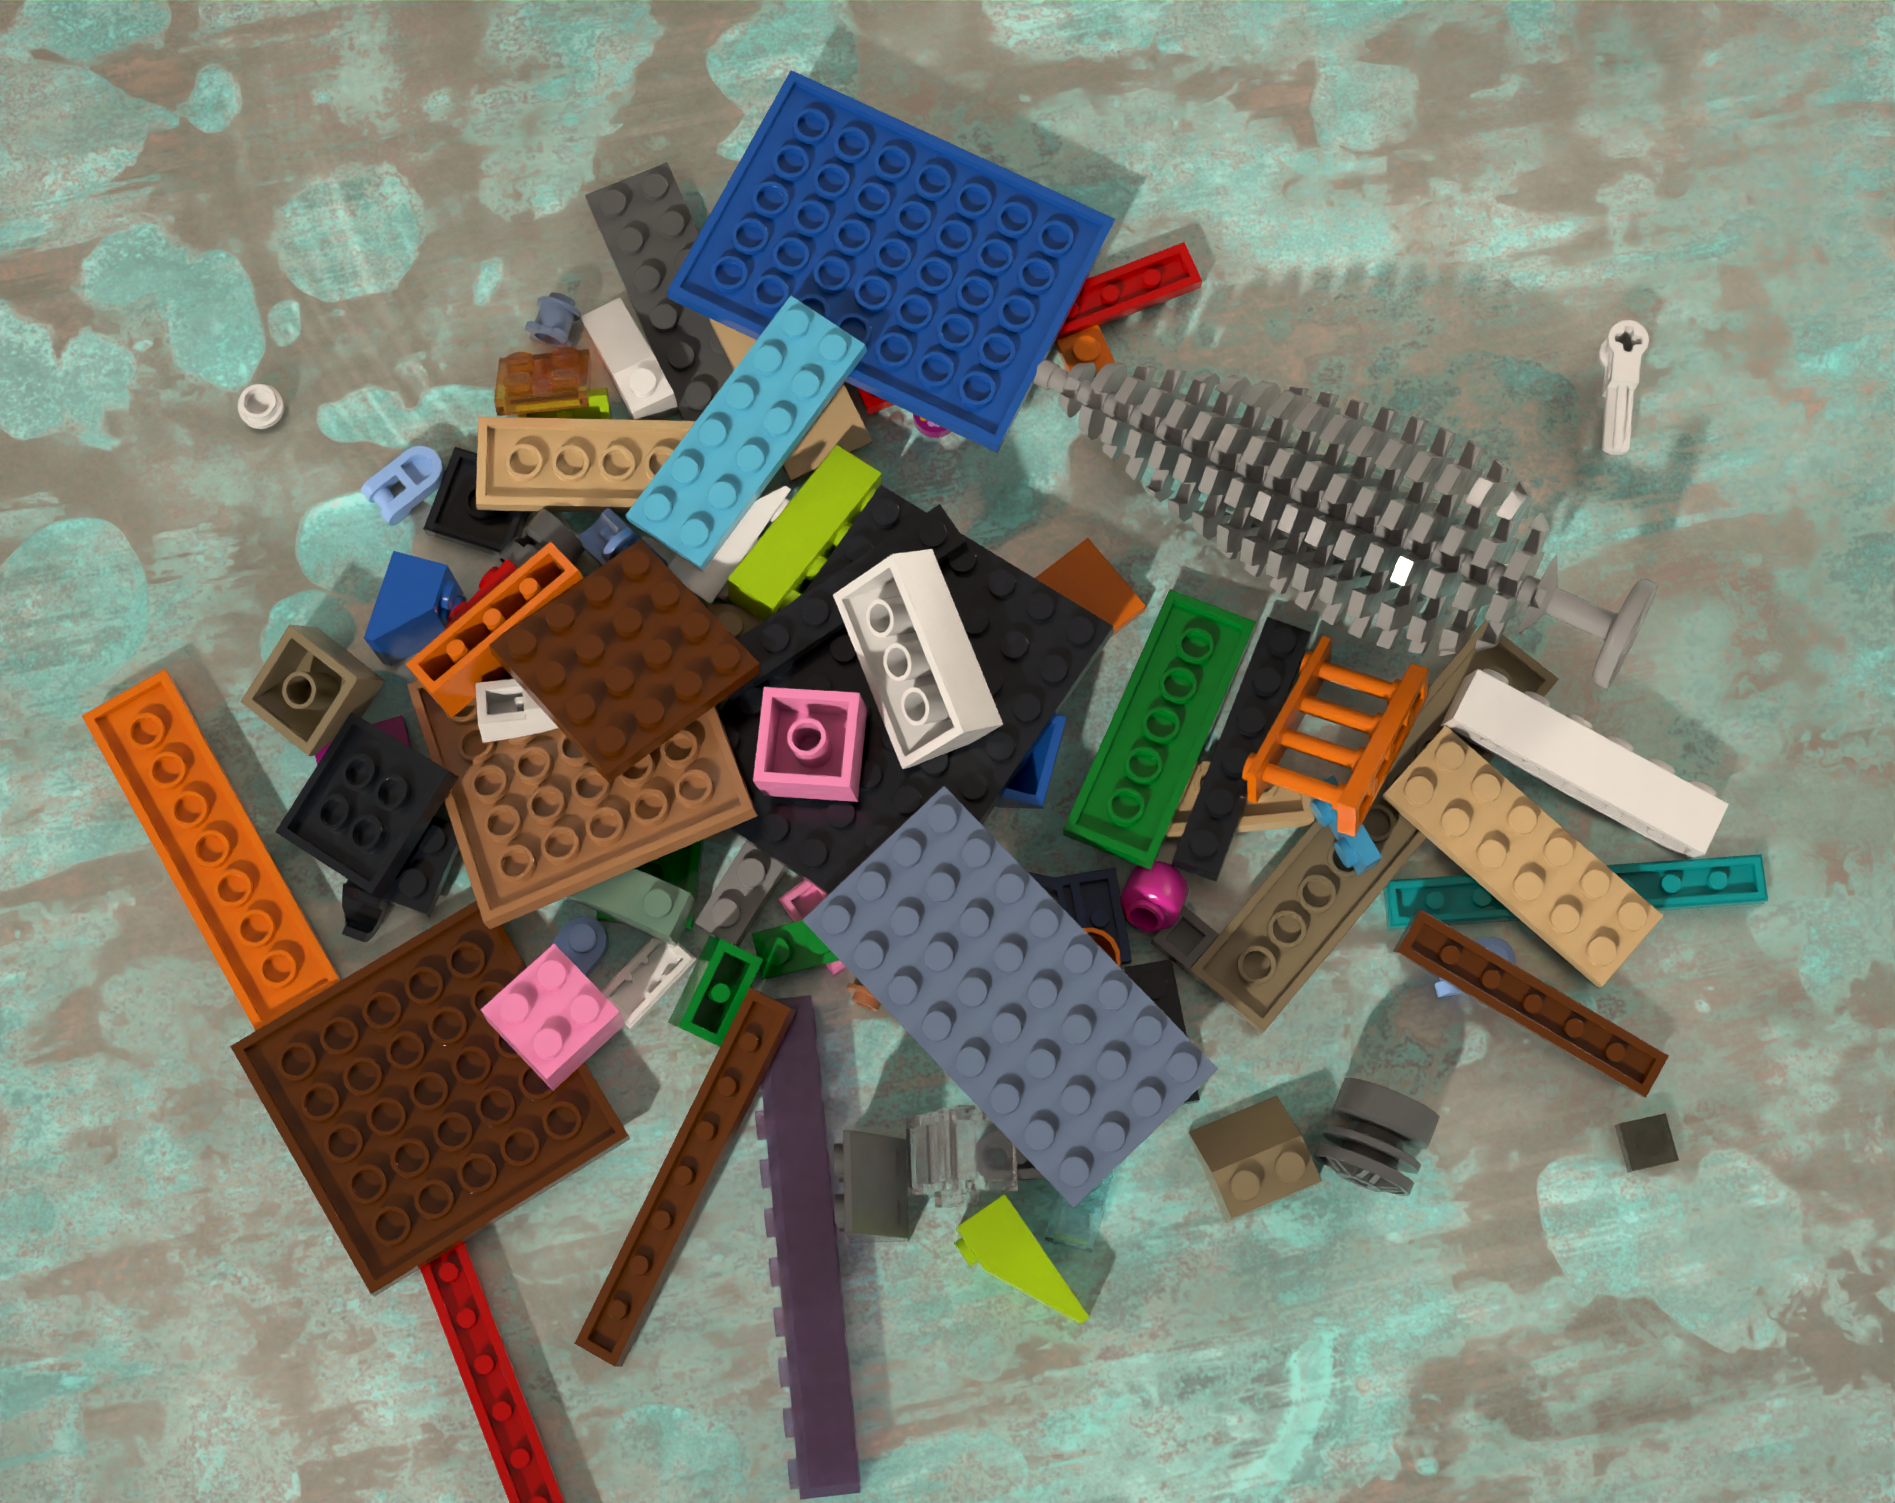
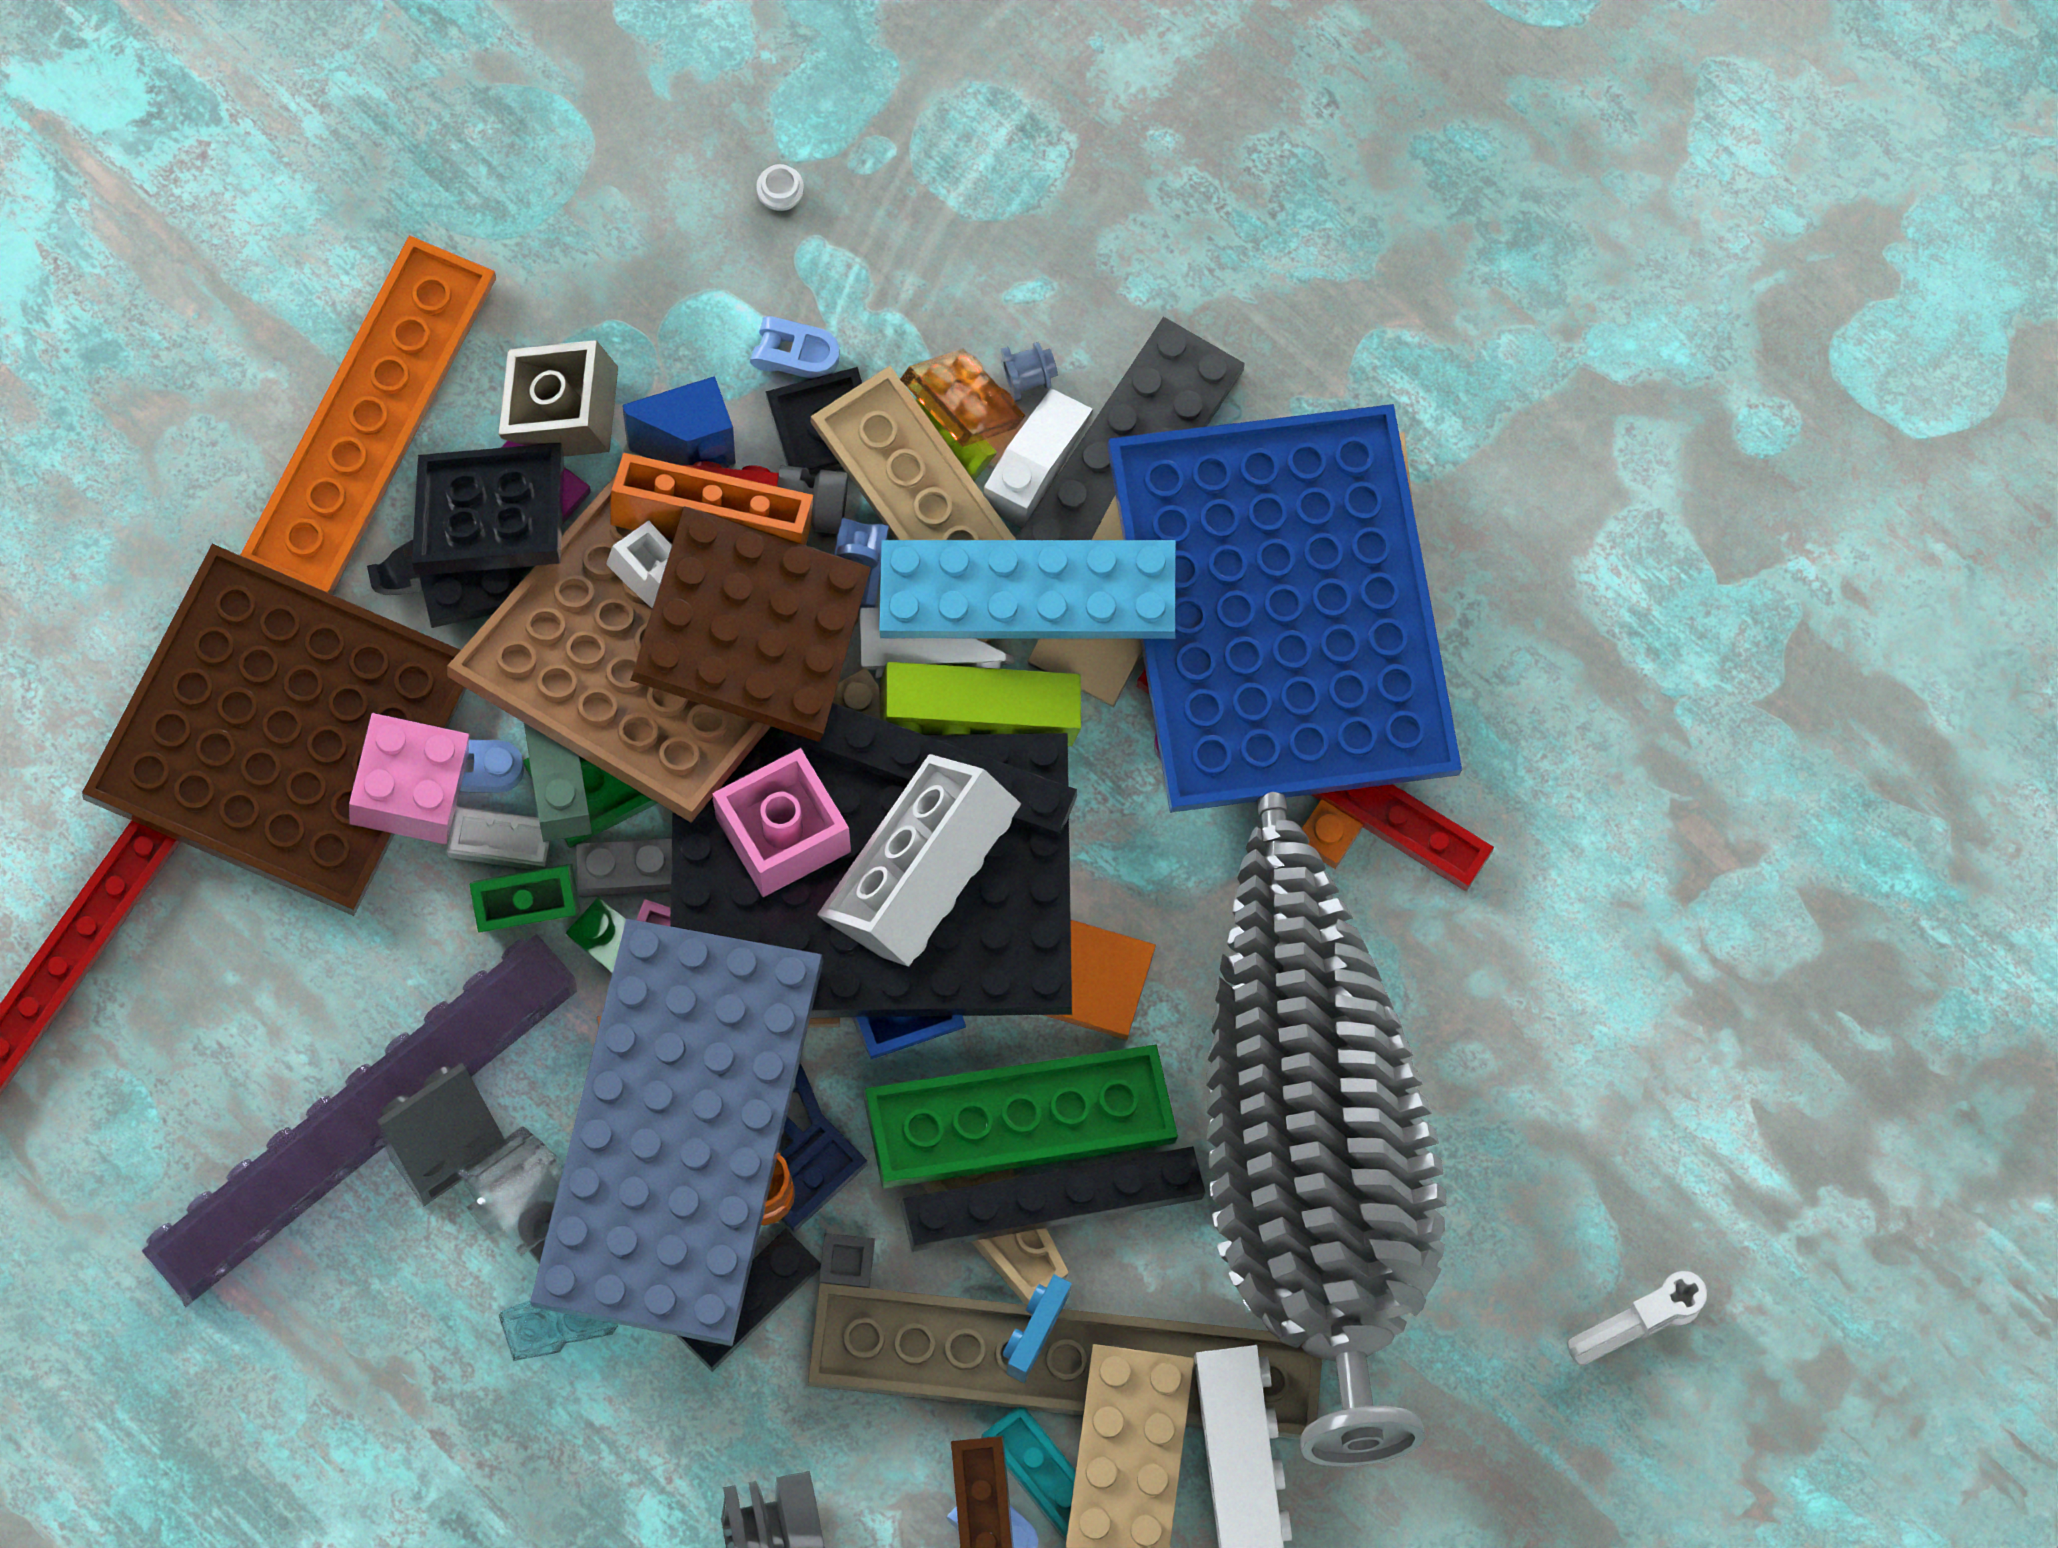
camera: 50 degrees right, 5 degrees down
reddish brown plate [574,988,797,1367] -> none
lime slope [954,1194,1090,1325] -> none
dark pink head [1120,861,1189,932] -> none
dark tan slope [1188,1095,1322,1223] -> none
orange fence [1242,636,1429,837] -> none

